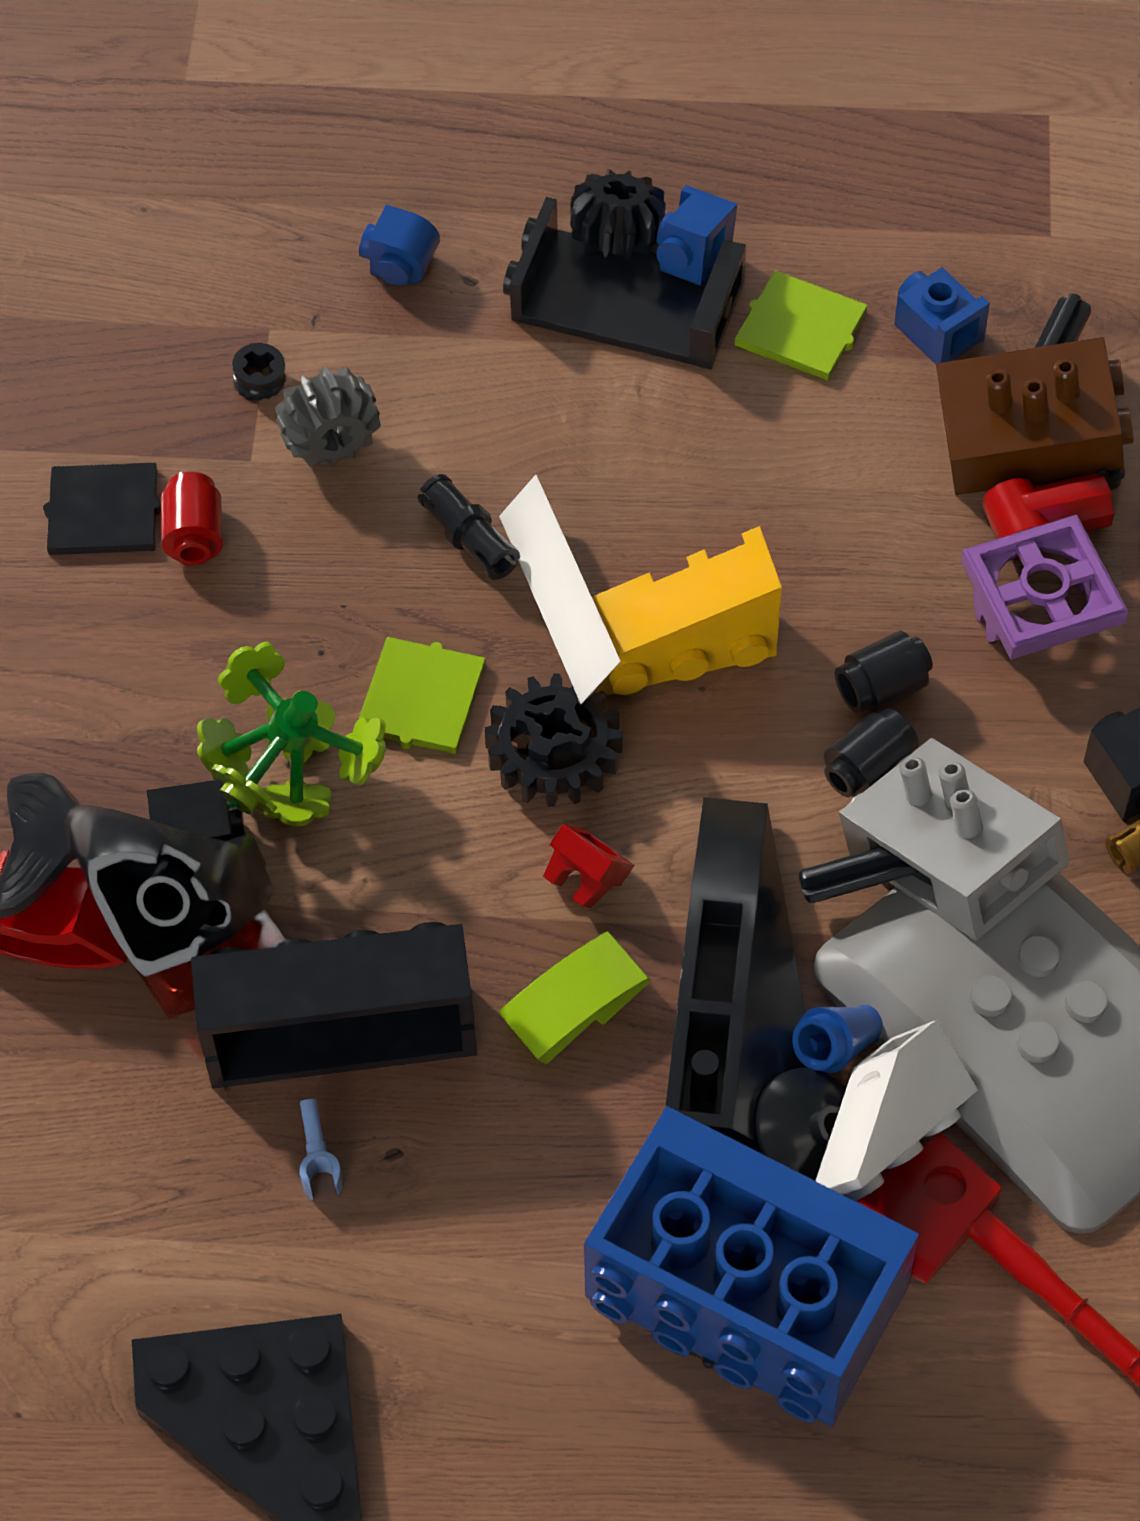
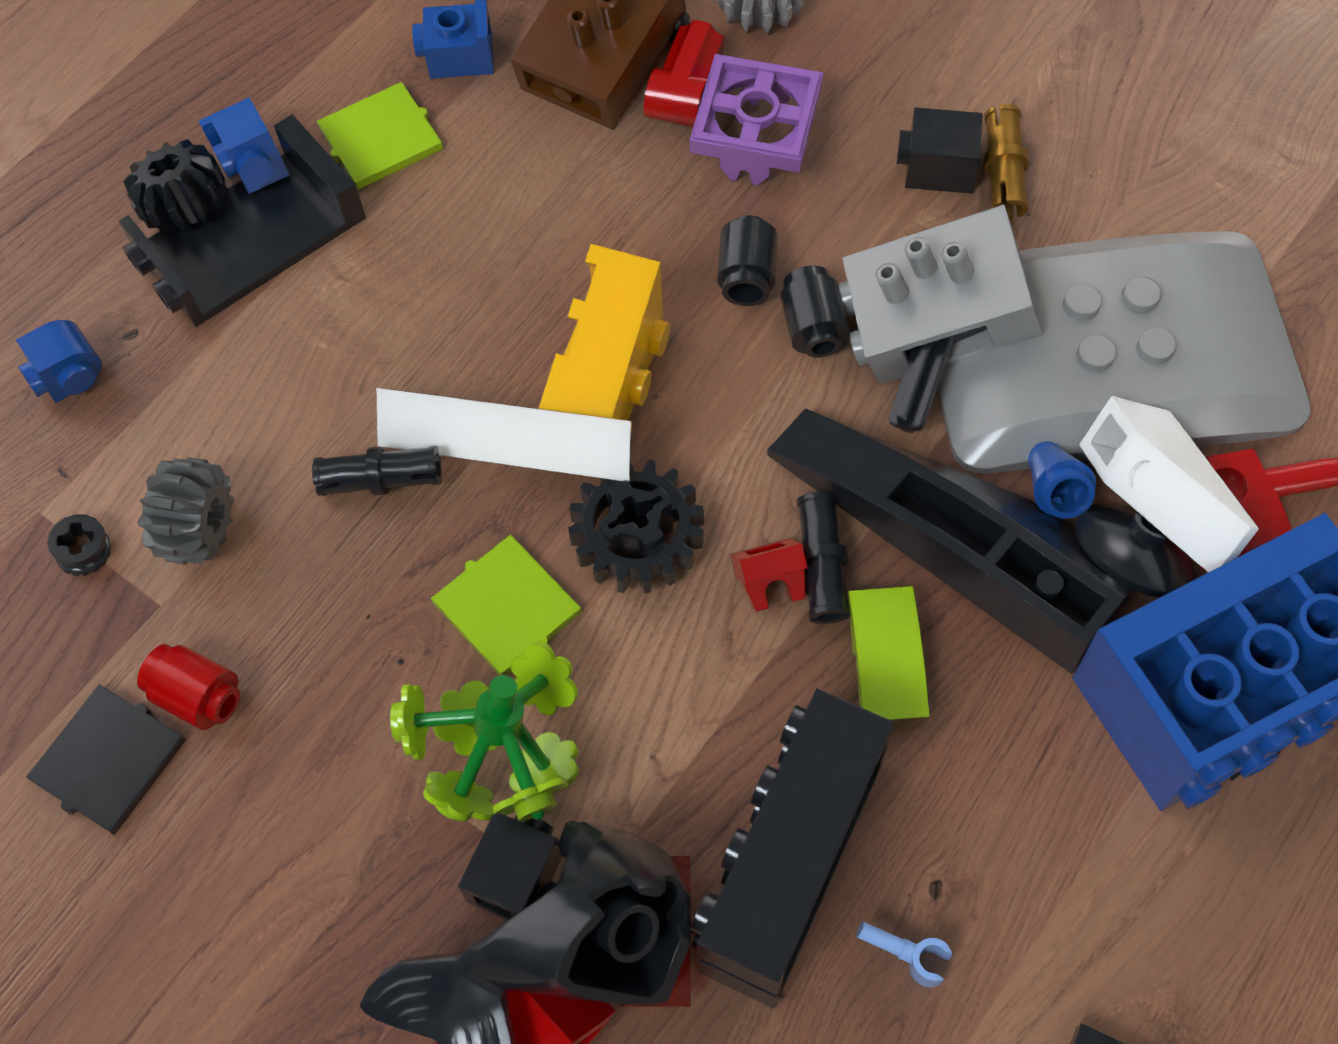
camera: 55 degrees left, 5 degrees up
none -> black pin [797,491,850,624]

